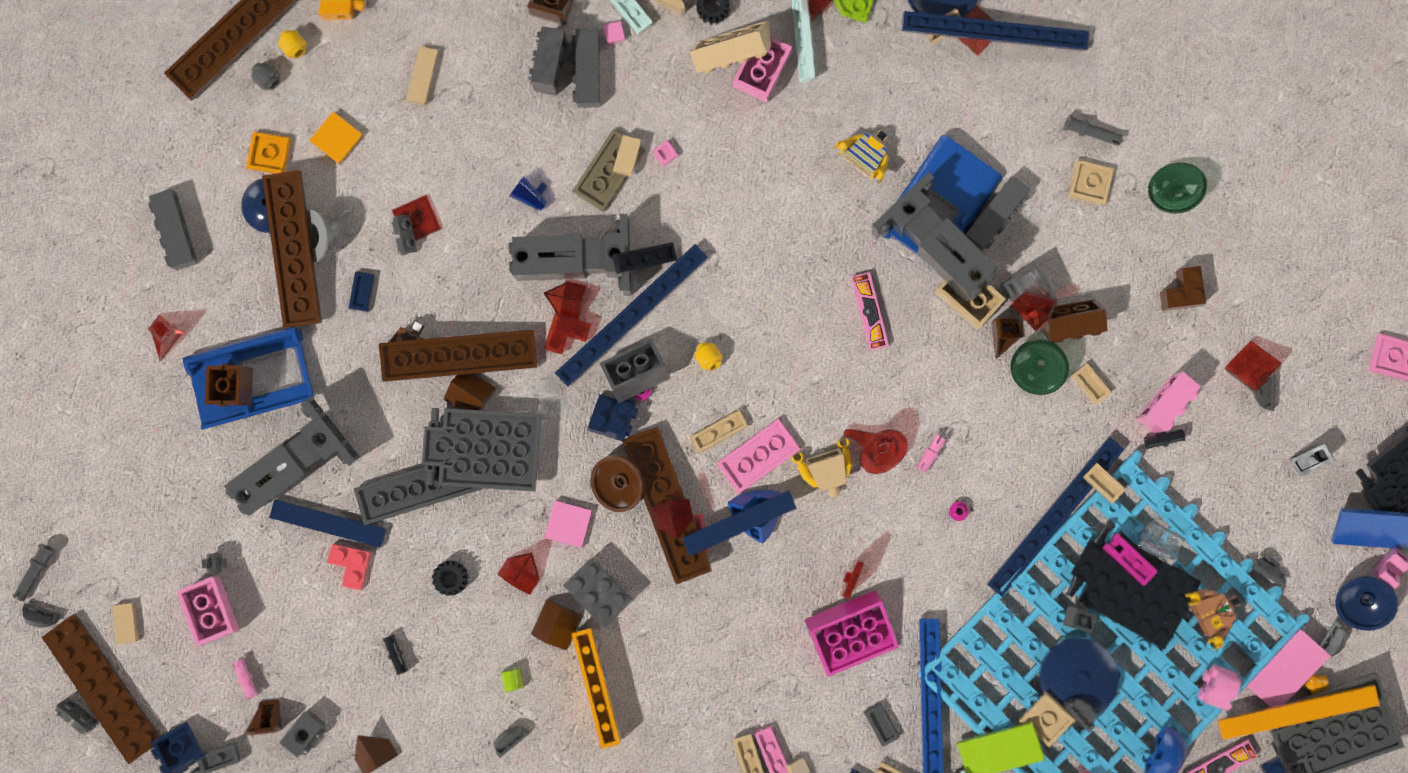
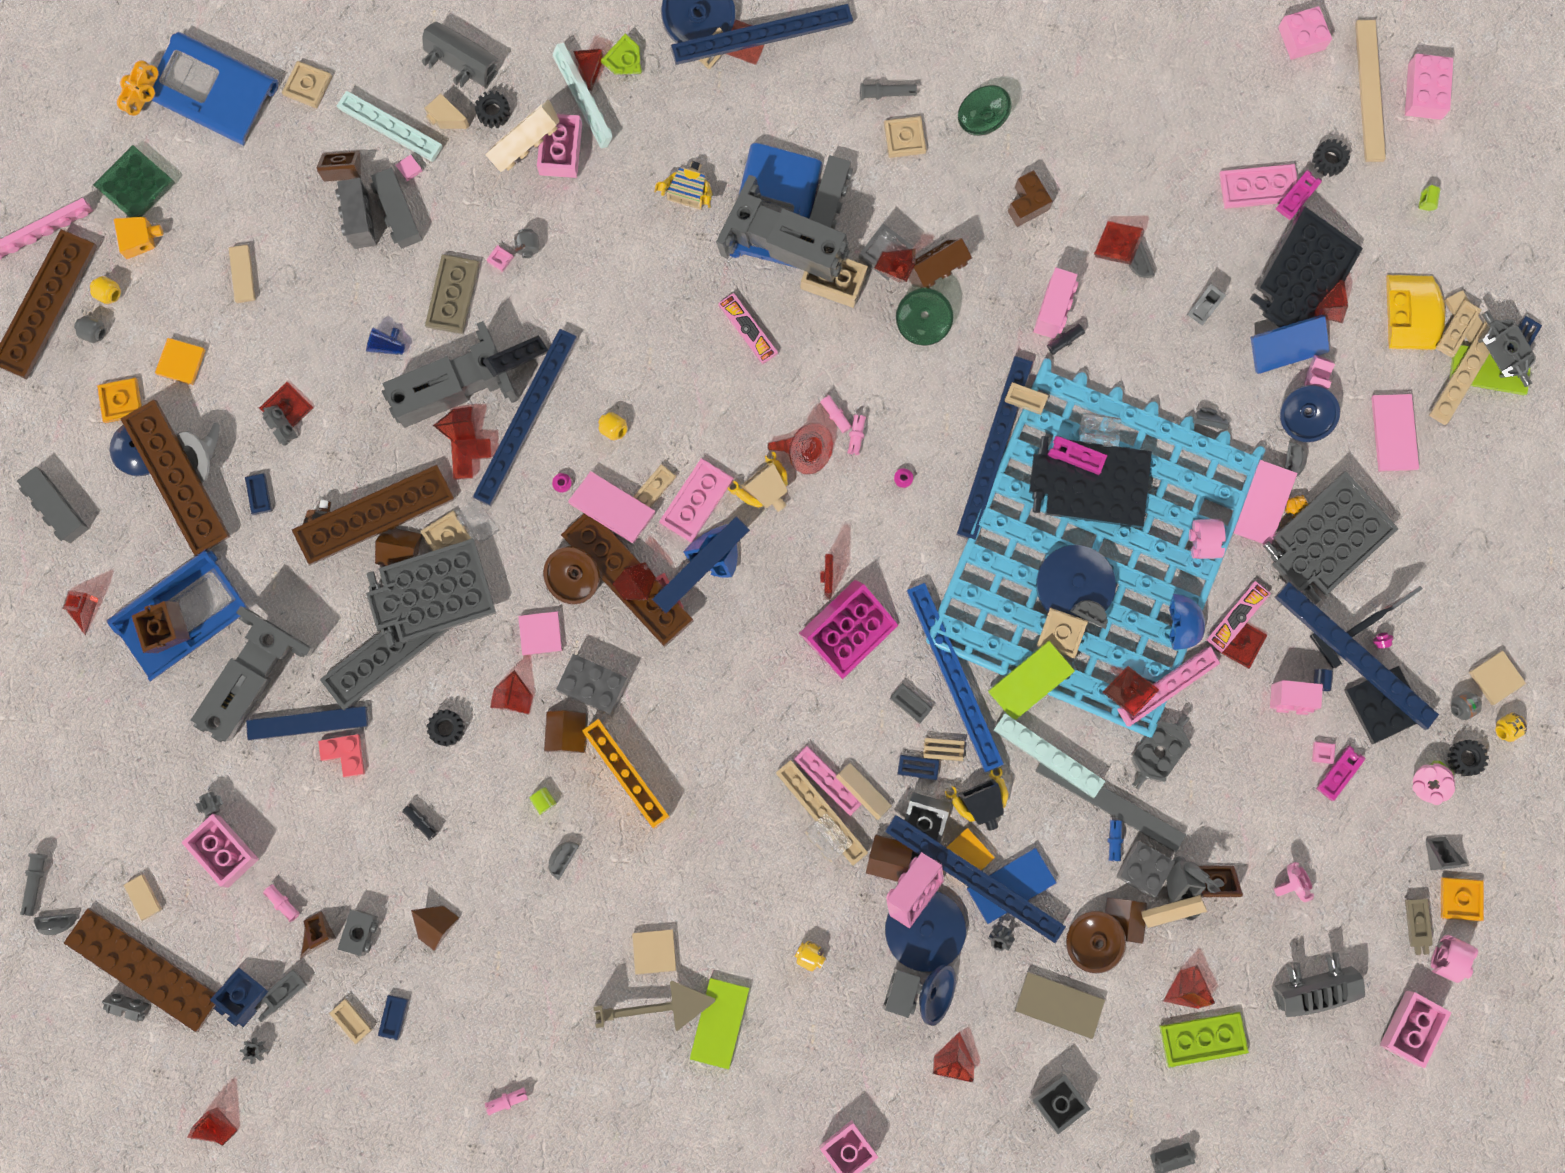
camera: 25 degrees left, 5 degrees down
dark blue plate [587,394,639,442] -> none
flat silver brick [600,338,671,403] -> none
tan tile [613,135,642,177] -> none
reddish brown slope [991,318,1023,359] -> none
dark grey slope [1063,607,1098,634] -> none
tan tile [1071,363,1112,405] -> none
nougat torso [1185,589,1241,650] -> none
light orange tile [1217,685,1379,740] -> none
none -> tan tile [420,511,472,551]
none -> dark grey head [514,229,539,258]
none -> bright pink tile [568,471,655,544]
none -> bright pink pin [820,395,852,434]

